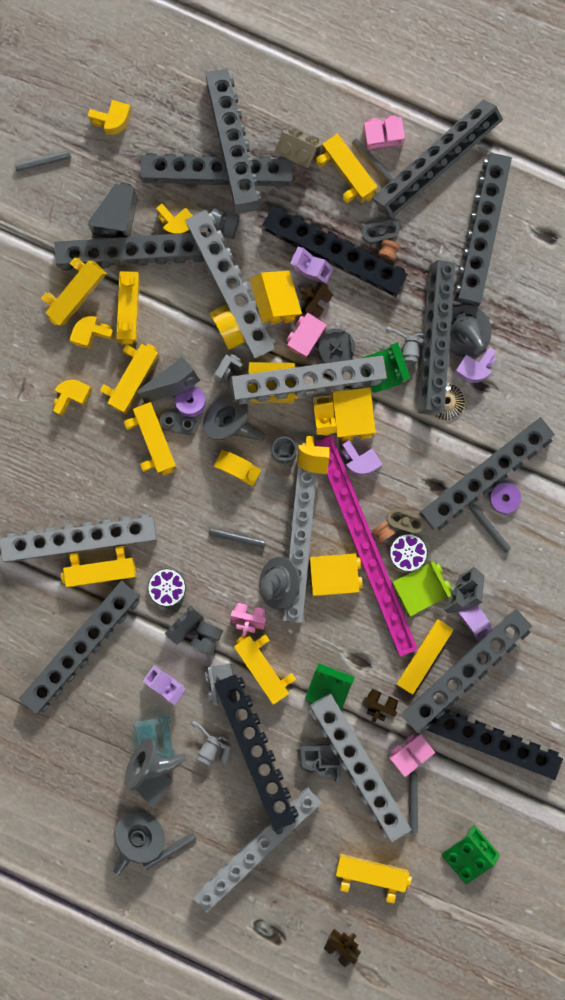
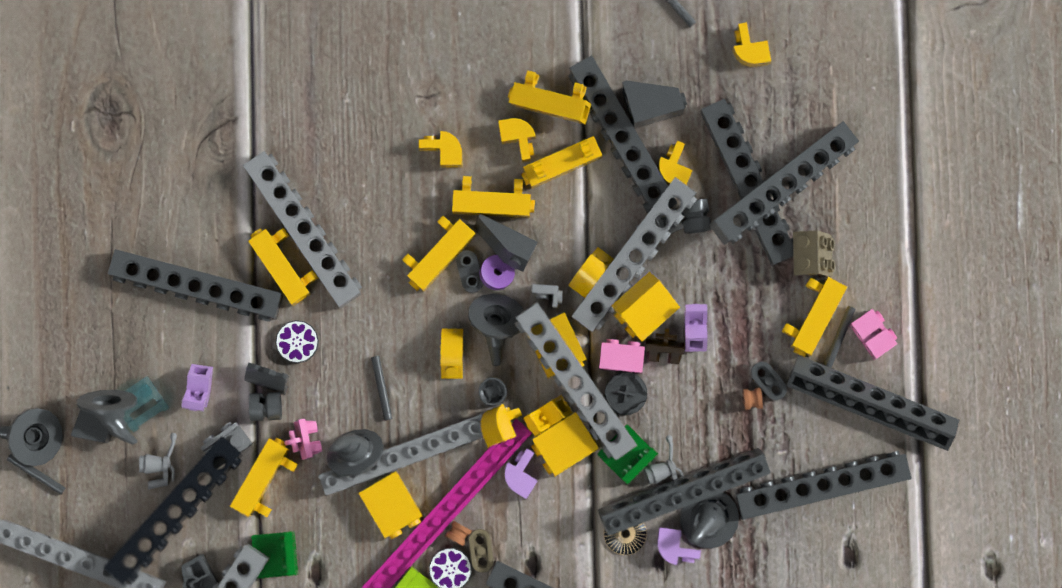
camera: 65 degrees right, 0 degrees up
black brick [262,206,408,298] -> none

